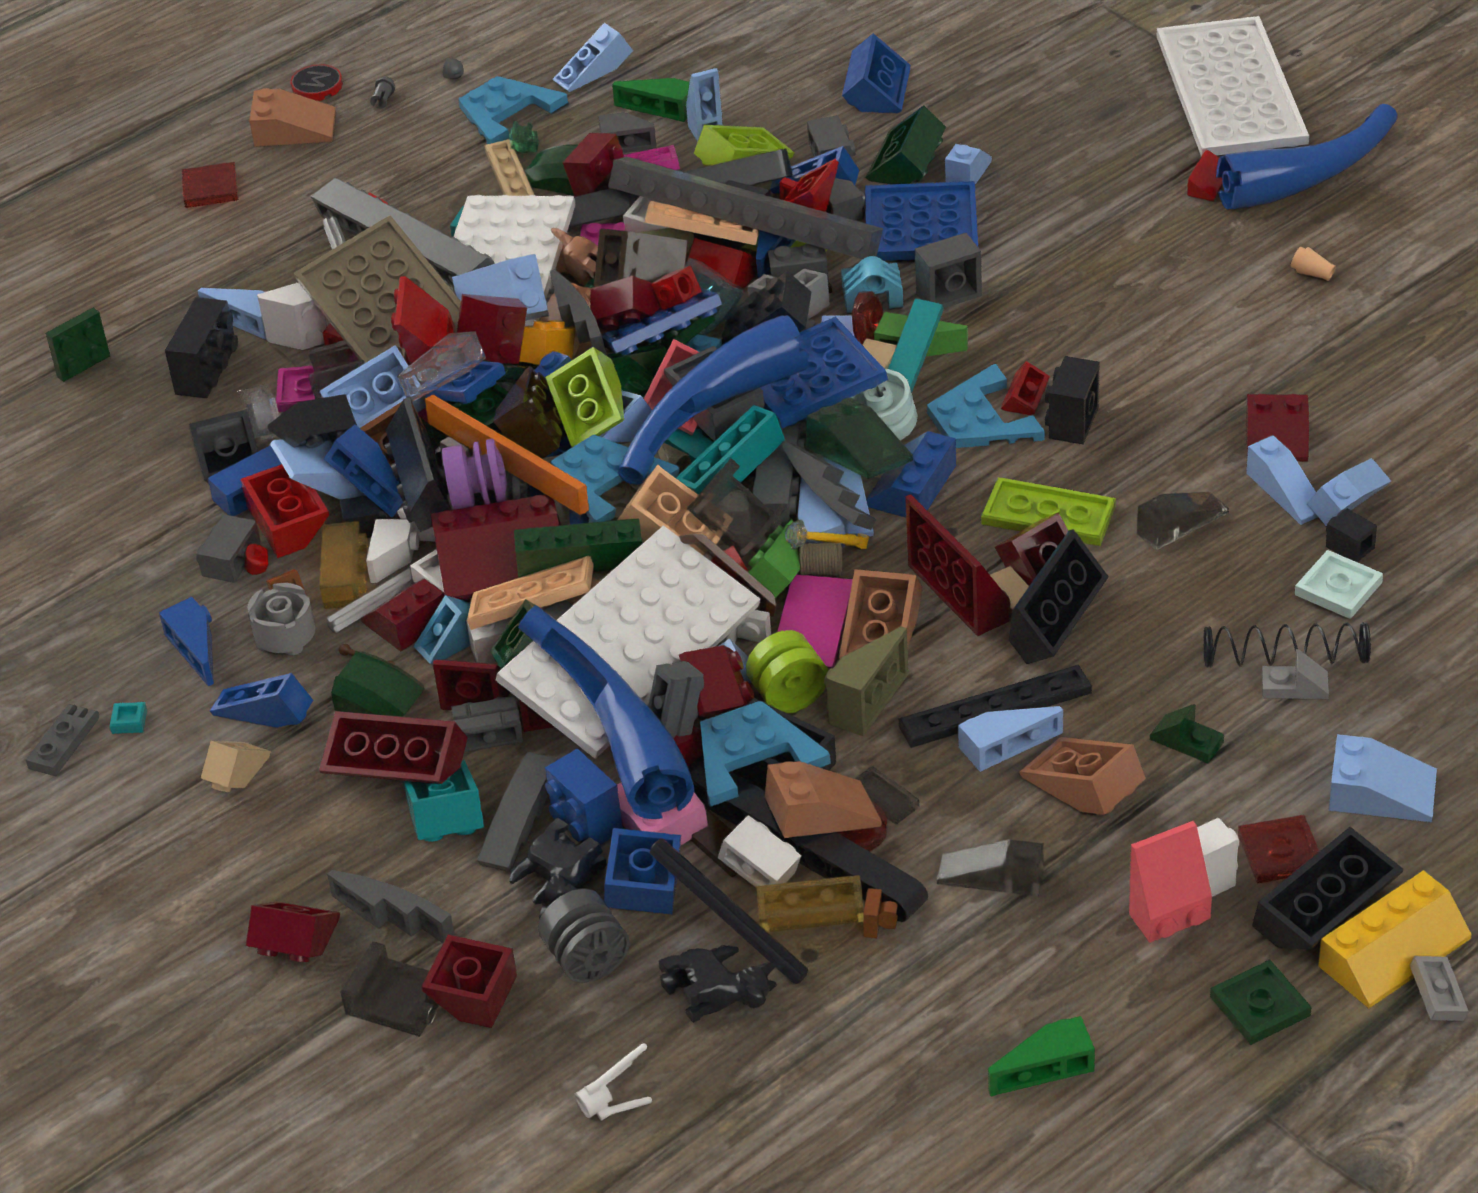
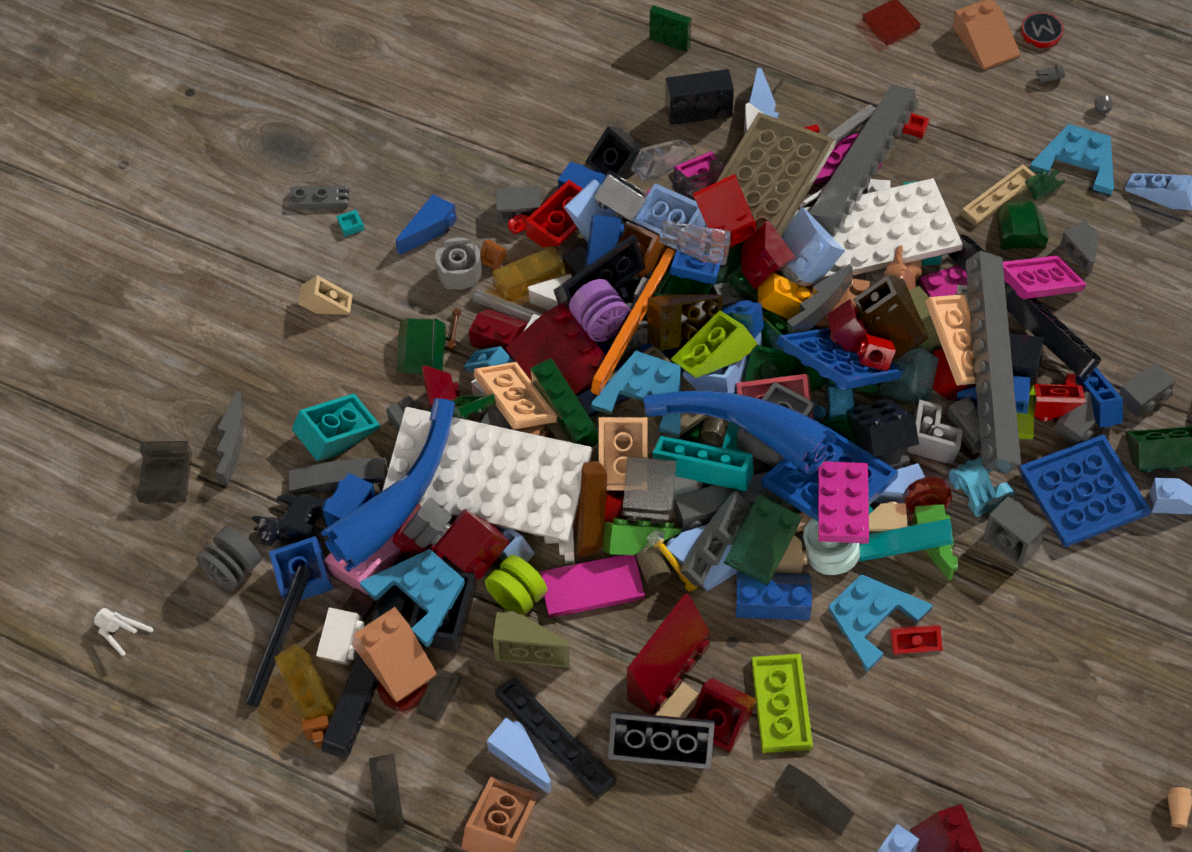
camera: 65 degrees right, 15 degrees up
blue slope [210,673,313,728] -> none
dark red slope [246,901,340,962] -> none
dark red slope [319,711,468,784] -> none
dark red slope [421,935,517,1028] -> none
dark red slope [563,133,624,197] -> none
green slope [612,78,690,122] -> none
black animal [659,945,777,1023] -> none
light blue slope [686,68,723,142] -> none
lime slope [693,125,795,166] -> none
nougat slope [839,569,923,659] -> none
black brick [1045,356,1100,445] -> none
none -> dark pink plate [818,461,869,544]

